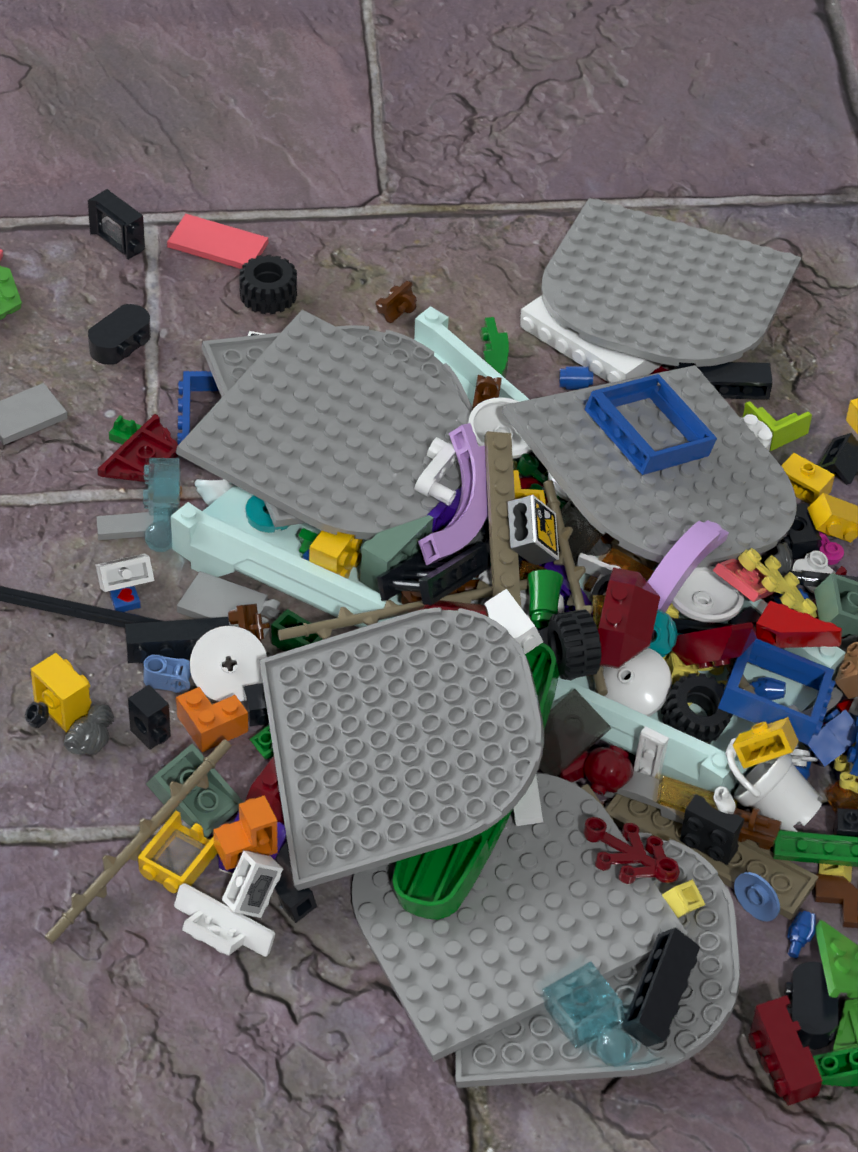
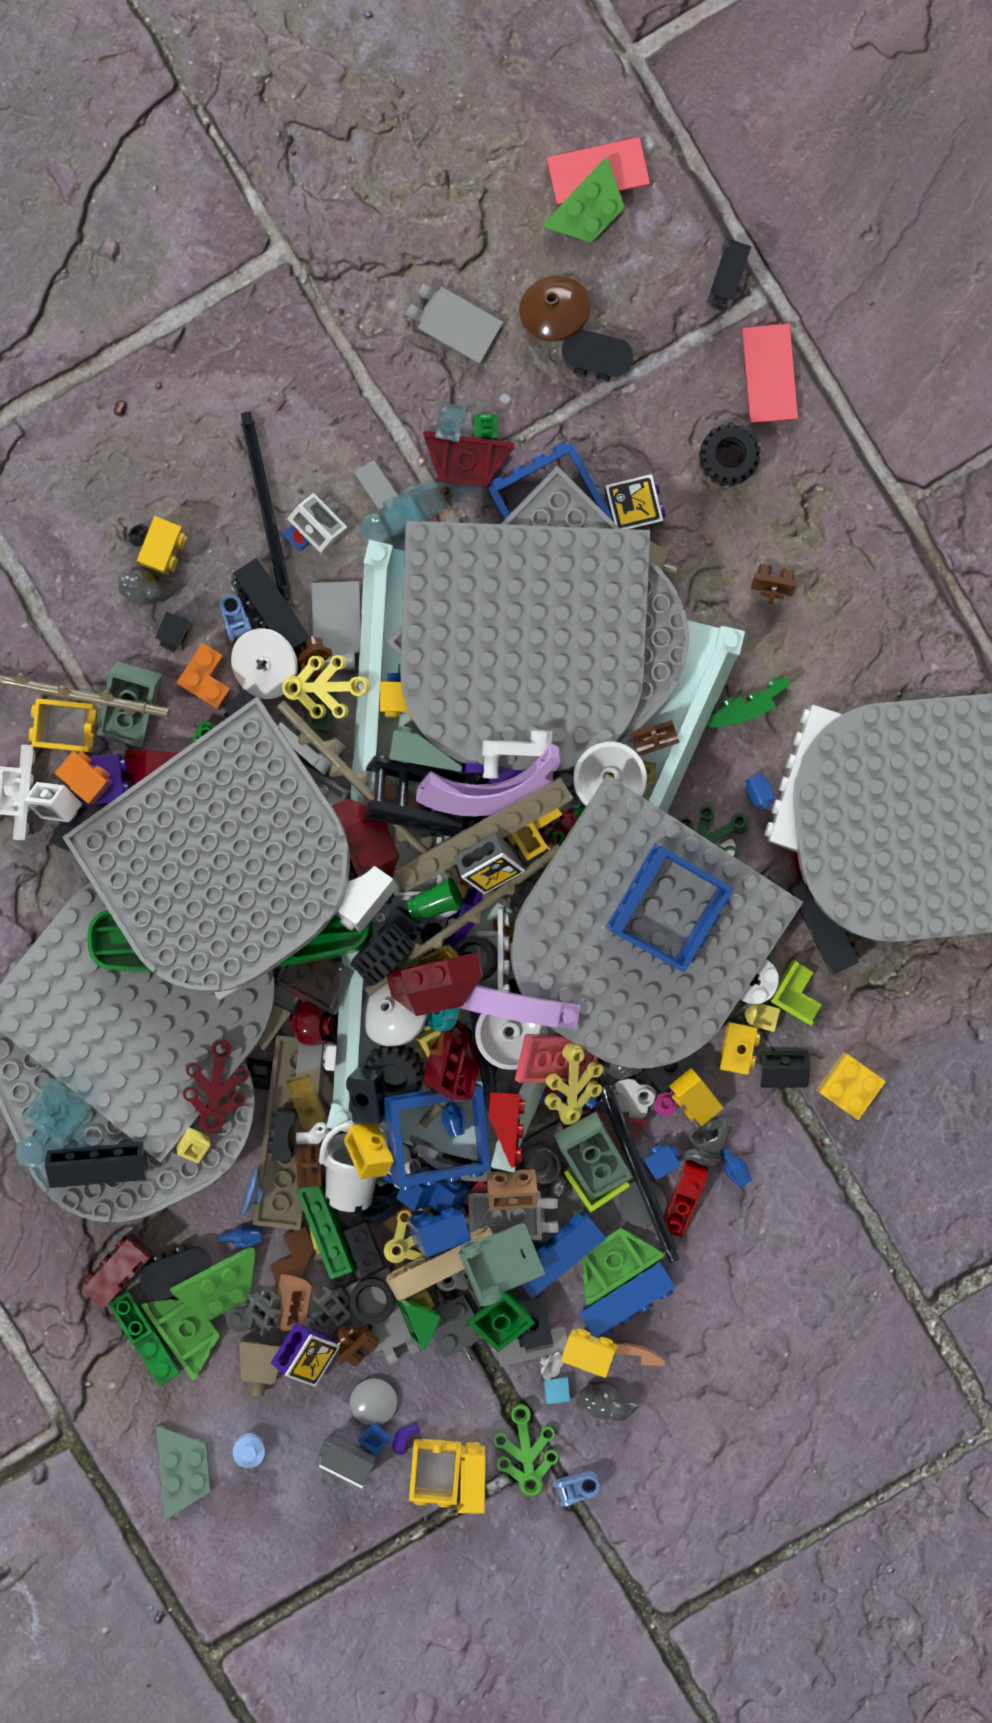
camera: 65 degrees right, 40 degrees up
none -> light yellow plant [282,655,370,719]
none -> black brick [346,1068,387,1125]
none -> black slope [353,1183,406,1226]
none -> clear light blue brick [435,403,466,442]
none -> reddish brown dish [519,275,591,342]
none -> light yellow plate [744,1003,780,1032]

